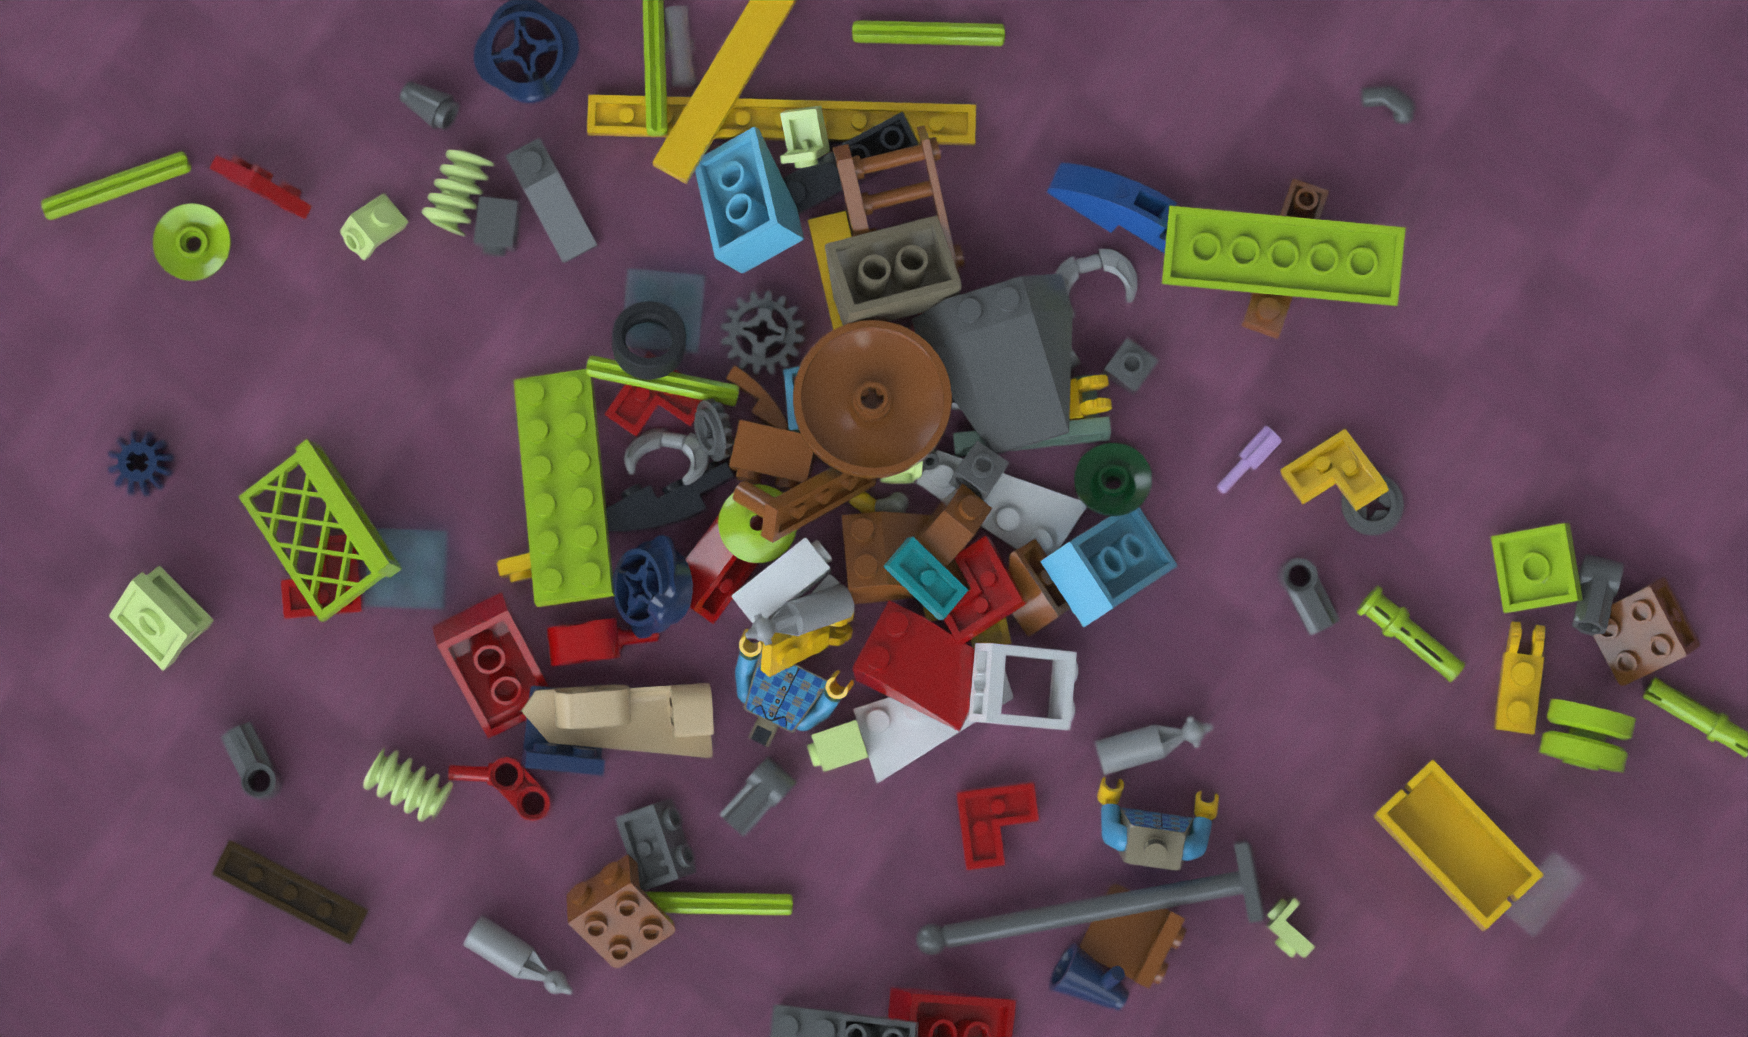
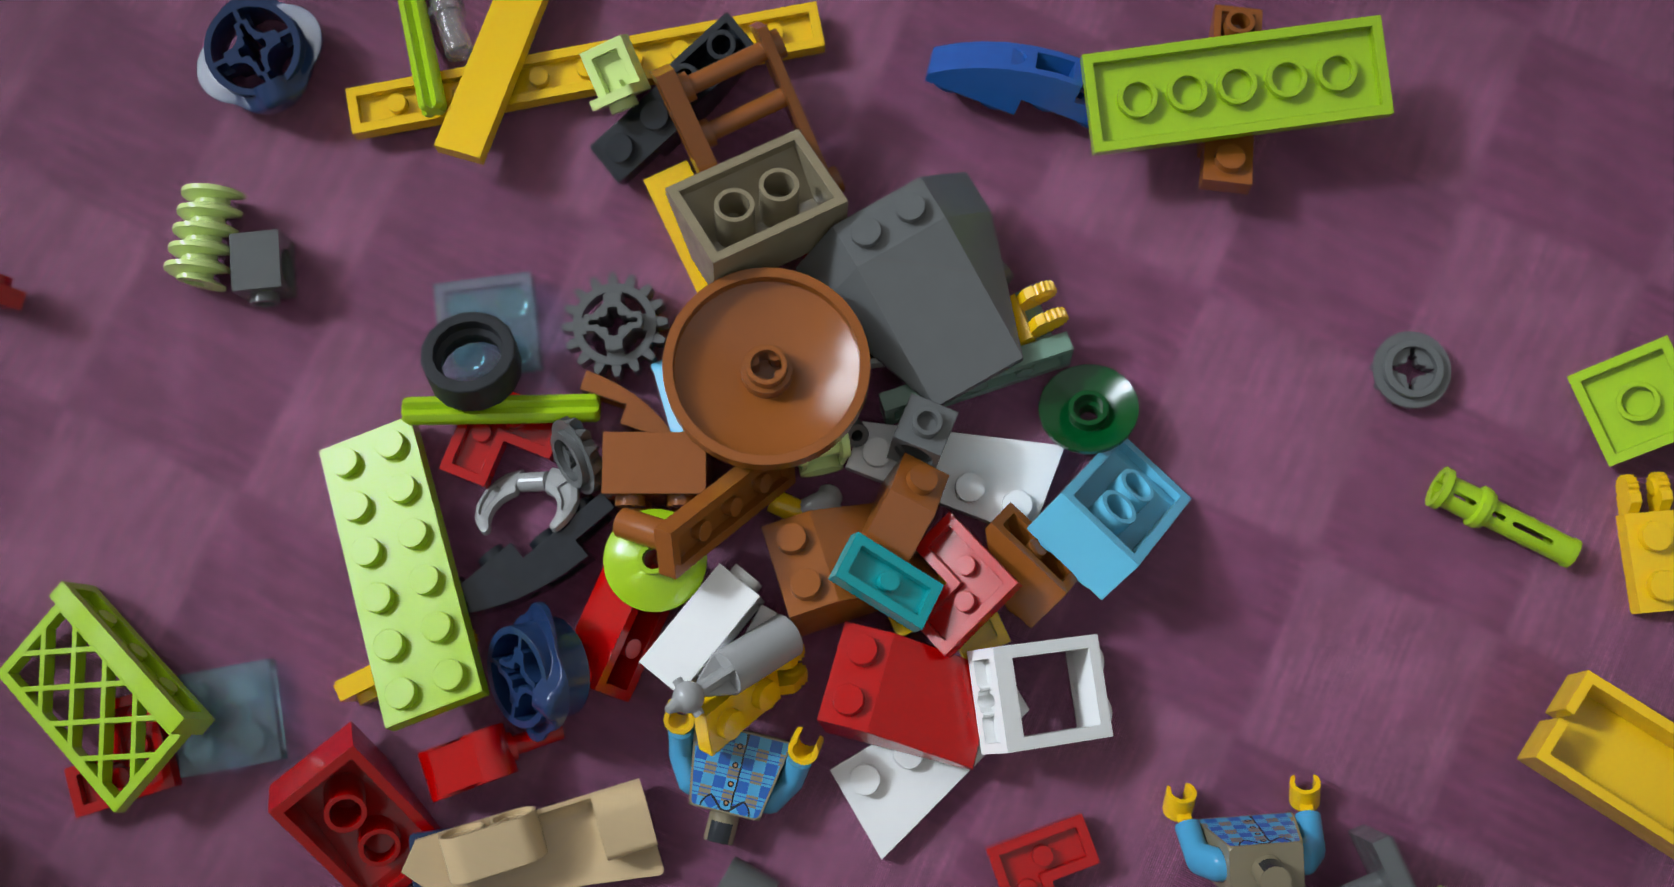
camera: 15 degrees left, 5 degrees down
yellowish green bracket [340,193,408,260] -> none
dark grey cone [399,81,460,130] -> none
dark grey slope [505,137,598,264] -> none
medium azure slope [695,126,804,274] -> none
yellowish green brick [807,720,868,772] -> none
light grey piece [1055,249,1138,318] -> none
light grey wheel [1095,716,1213,775] -> none
dark grey brick [1102,338,1159,396] -> none
lavender axle [1217,426,1282,493] -> none
dark grey piece [1278,558,1340,636] -> none
yellow plate [1280,429,1389,511] -> none

